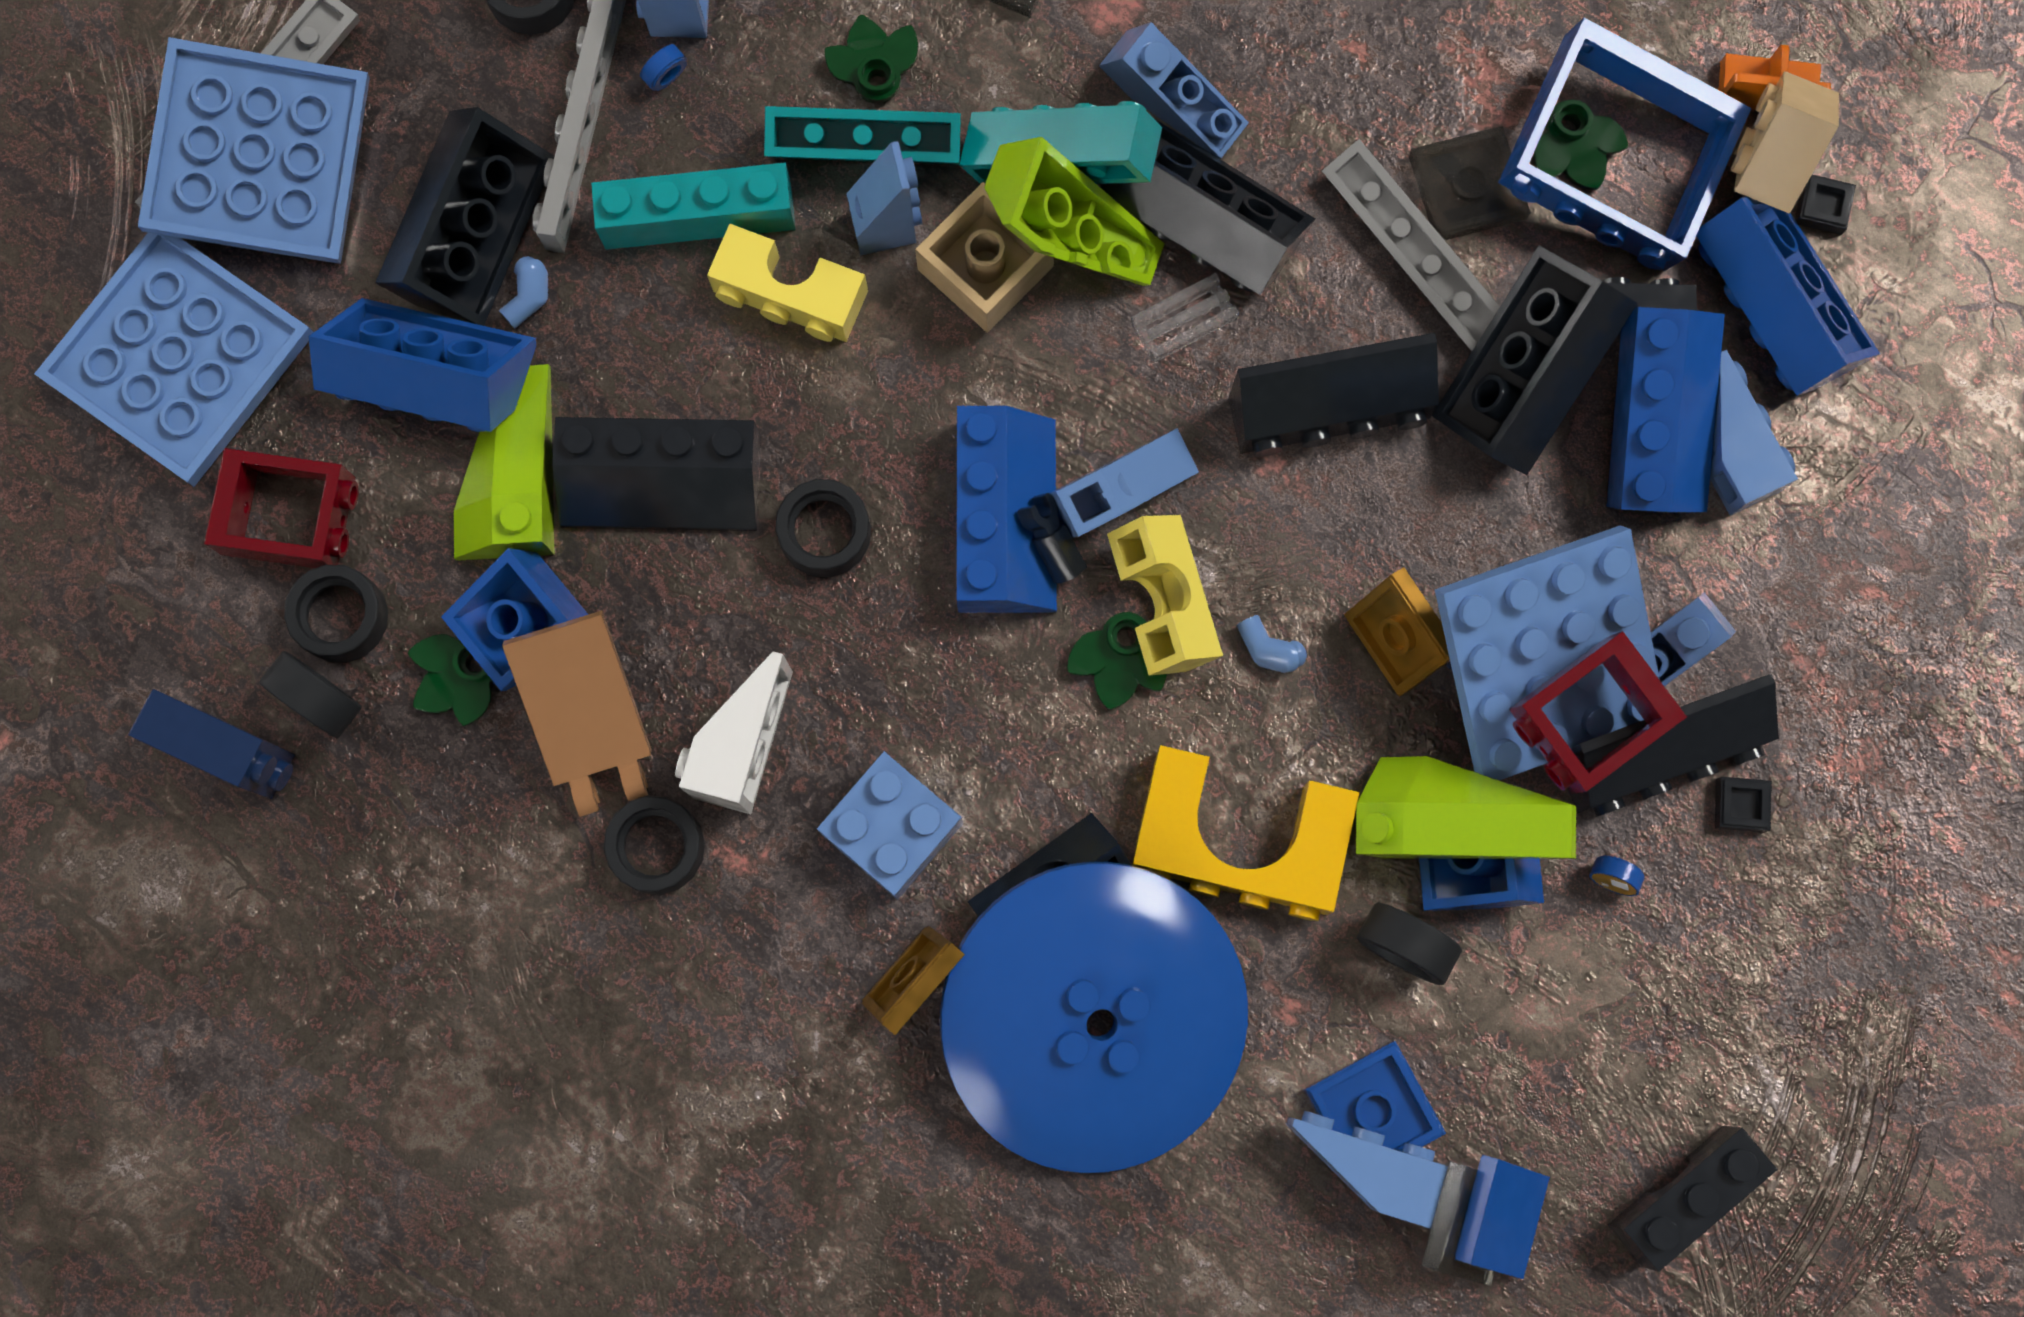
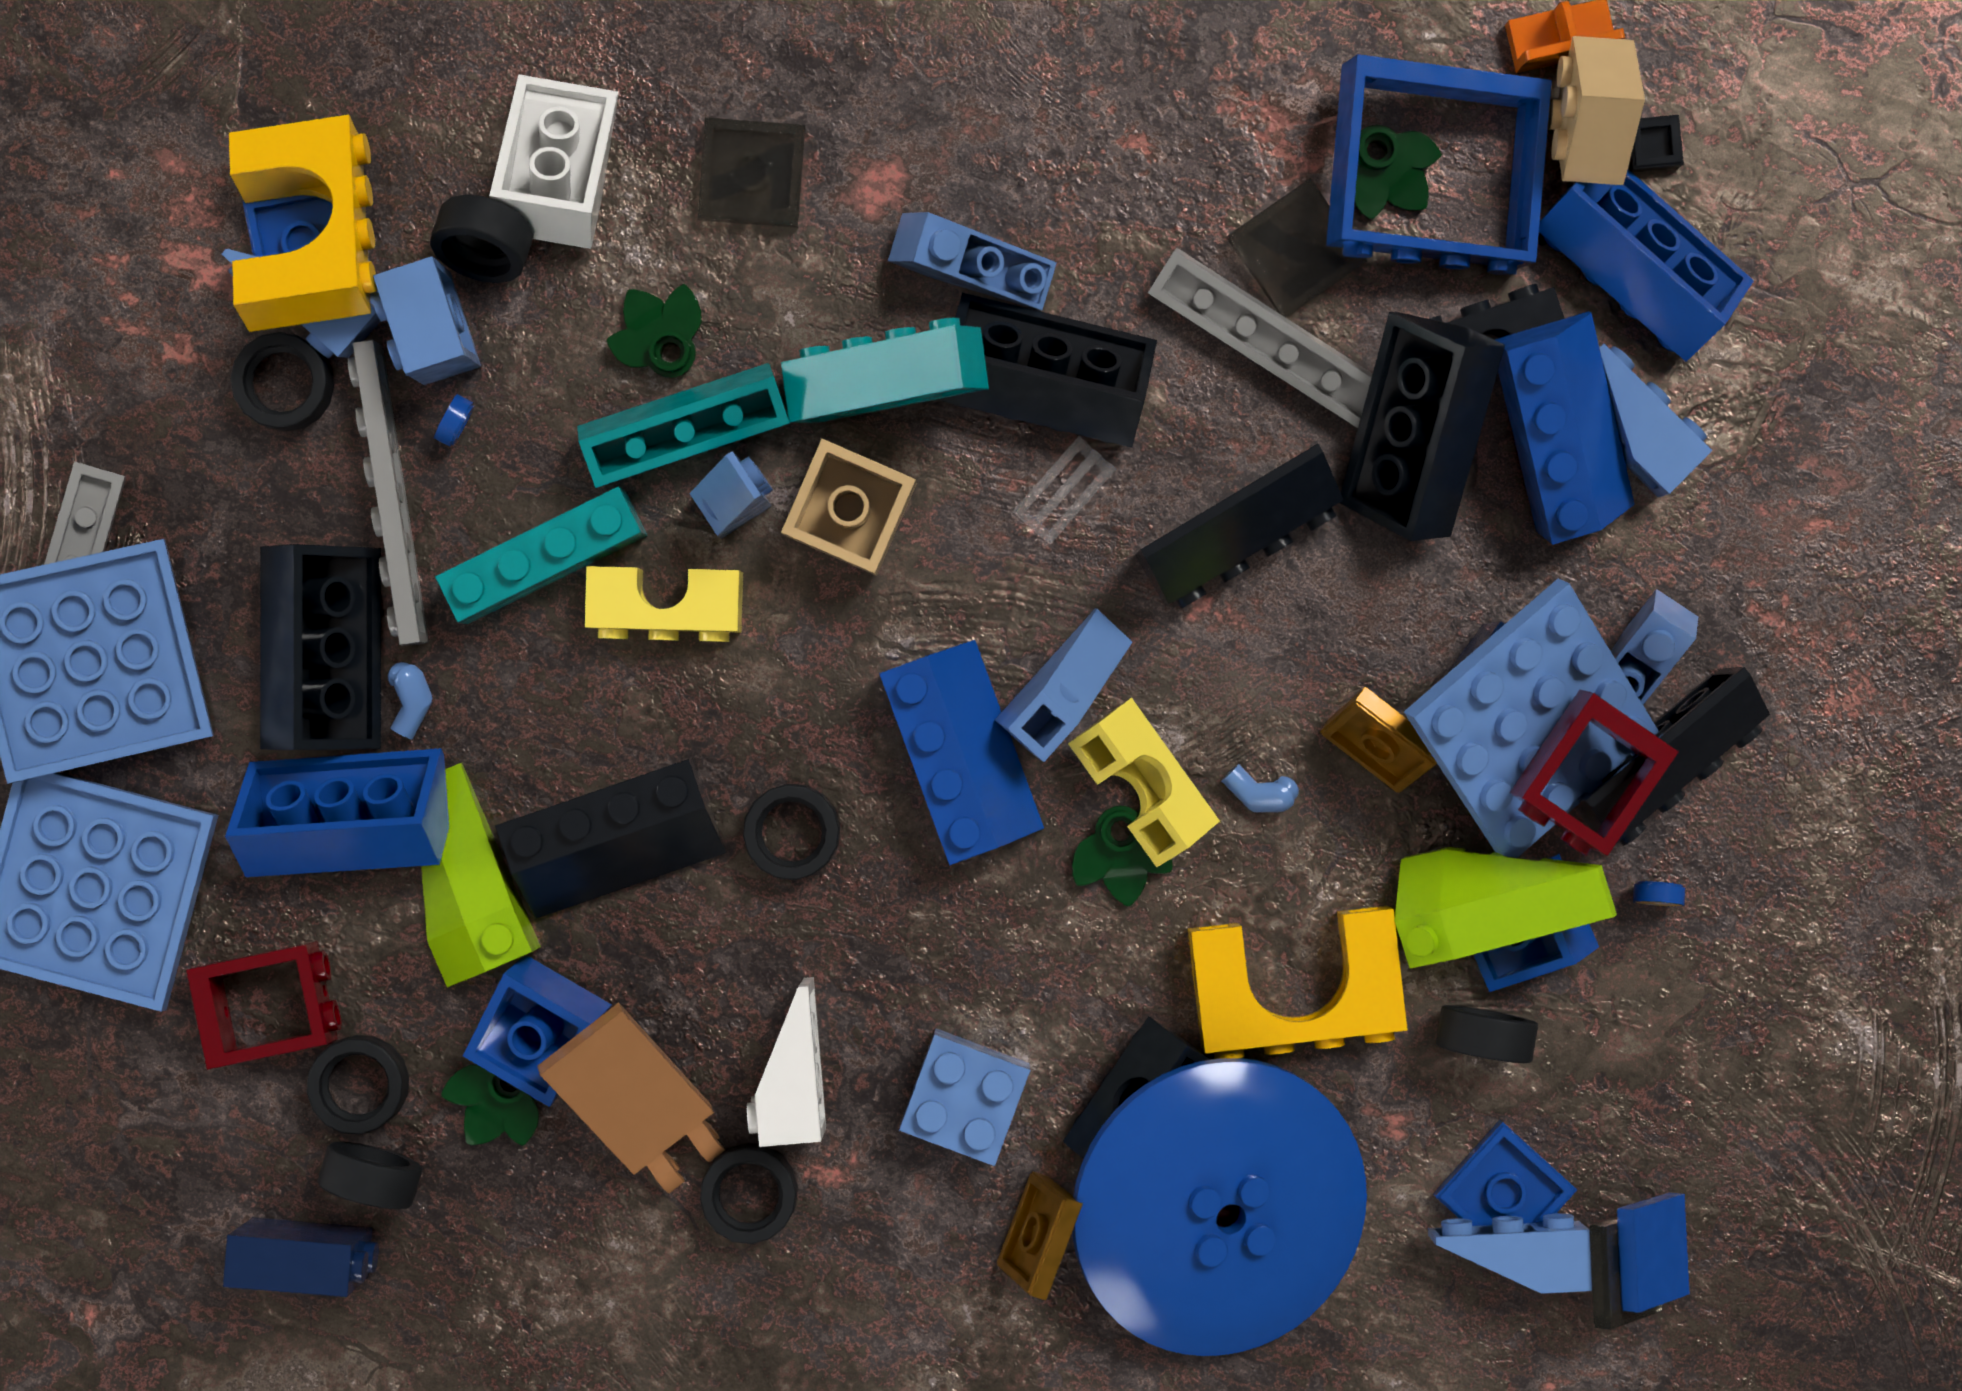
camera: 15 degrees left, 10 degrees up
lime wedge [984,137,1164,286] -> none
black bar [1017,493,1087,584] -> none
black arch [1607,1126,1778,1272] -> none
black tile [1715,777,1772,833] -> none

